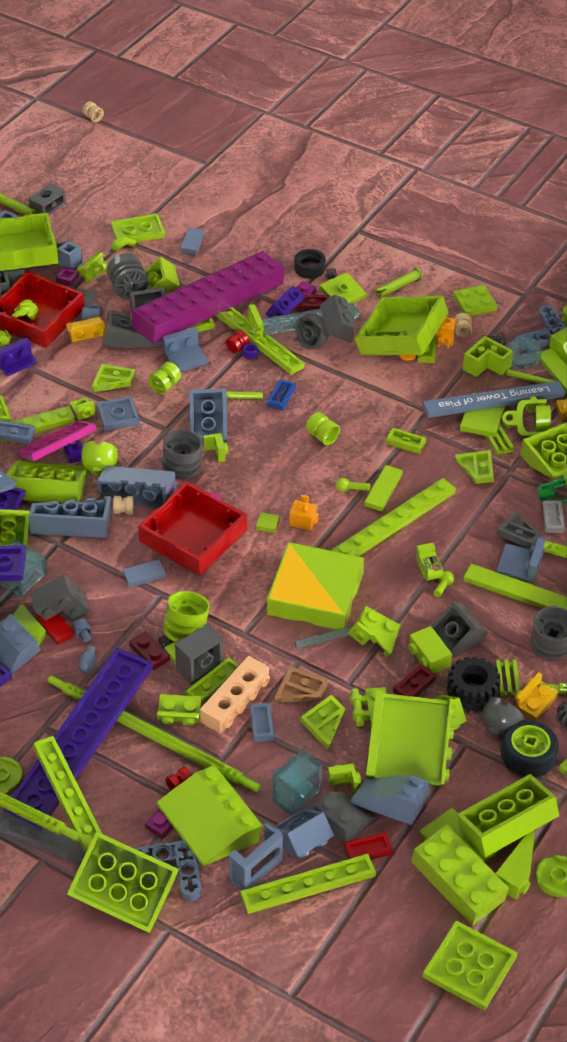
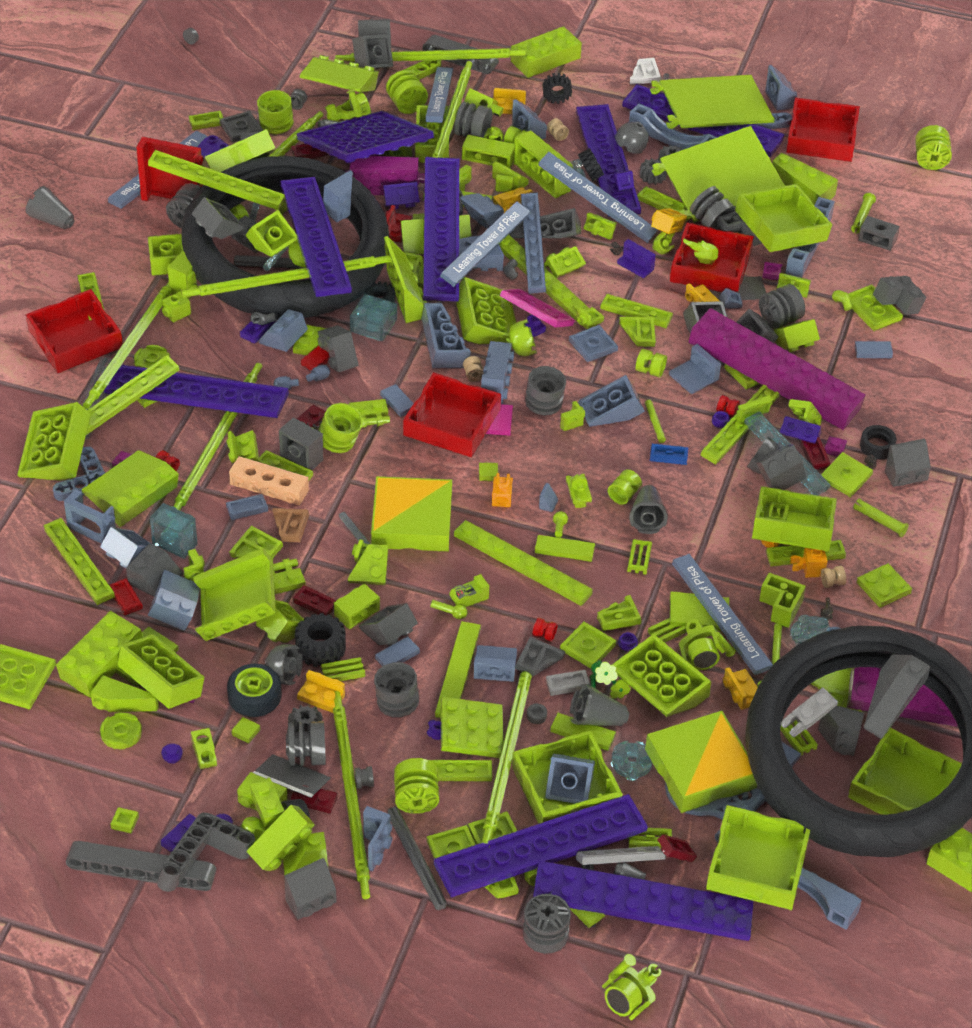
camera: 75 degrees right, 0 degrees up
none -> lime plate [349,399,390,428]
none -> sand blue tile [375,636,420,666]
none -> red wheel [532,617,558,642]
none -> sand blue slope [539,483,558,512]
none -> lime plate [560,622,616,669]
none -> lime hips [566,474,592,508]
none -> lime tile [600,294,673,329]
none -> dark purple plate [618,632,638,651]
none -> dark grey cone [629,485,668,534]
none -> lime bracket [788,399,822,426]
none -> dark grey brick [873,276,927,315]
none -> dark grey slope [885,438,931,487]

